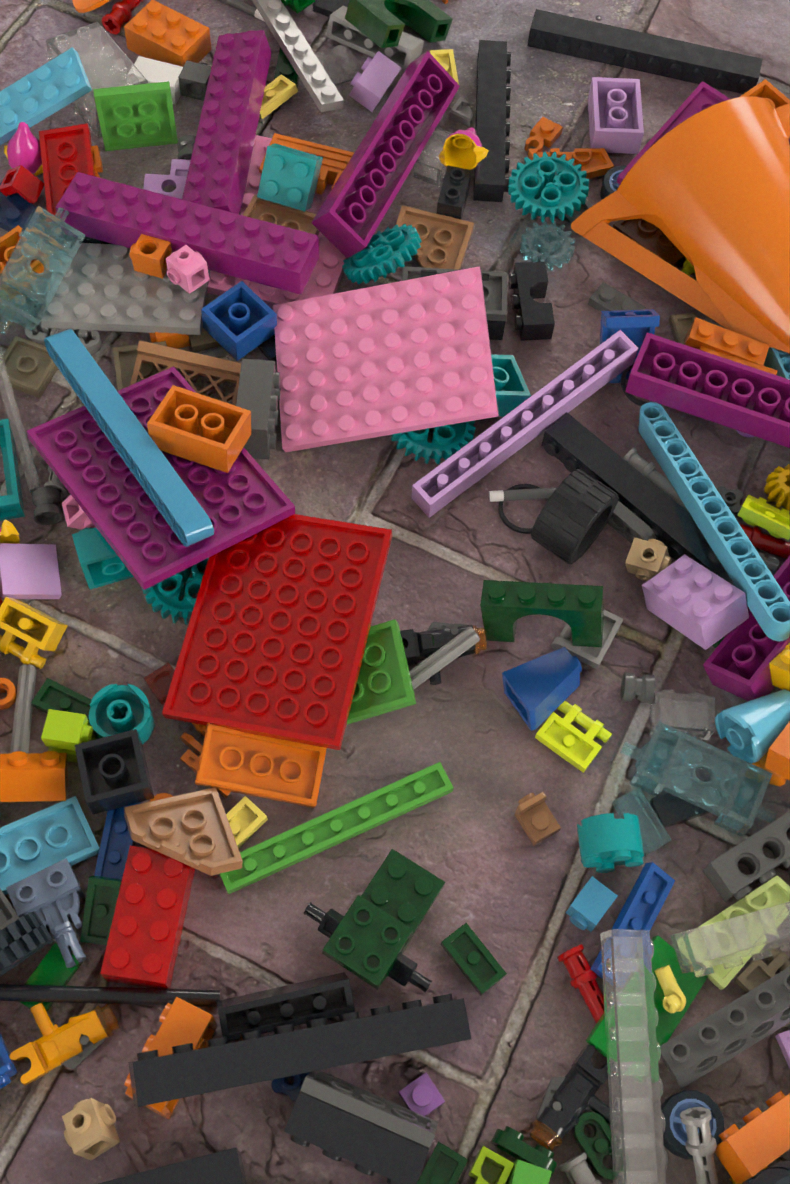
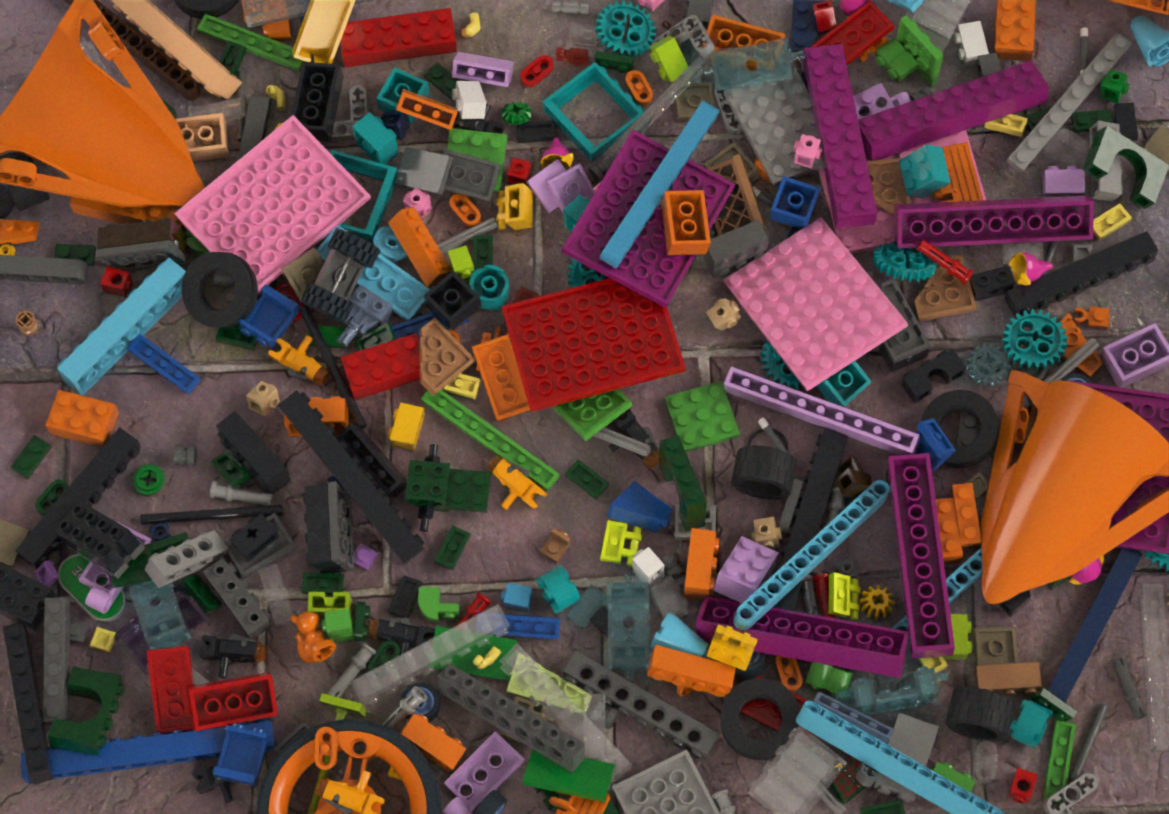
camera: 70 degrees right, 5 degrees up
orange brick [129,234,172,279] -> none
none -> yellow brick [388,402,425,451]
none -> black tile [388,575,423,618]
none -> bright green brick [418,587,460,625]
none -> light orange piece [487,455,547,510]
none -> lavender tile [546,163,594,215]
none -> dark green plate [565,459,609,500]
none -> white brick [633,547,664,590]
none -> bright green plate [664,380,740,452]
none -> orange brick [684,528,720,601]
none -> tan brick [706,298,741,331]
none -> dark brown brick [835,456,872,499]
none -> bright green brick [875,38,918,83]
none -> red pin [916,239,973,285]
none -> black tyre [921,390,999,468]
none -> light grey axle [1044,338,1099,383]
none -> dark green plate [1071,109,1112,133]

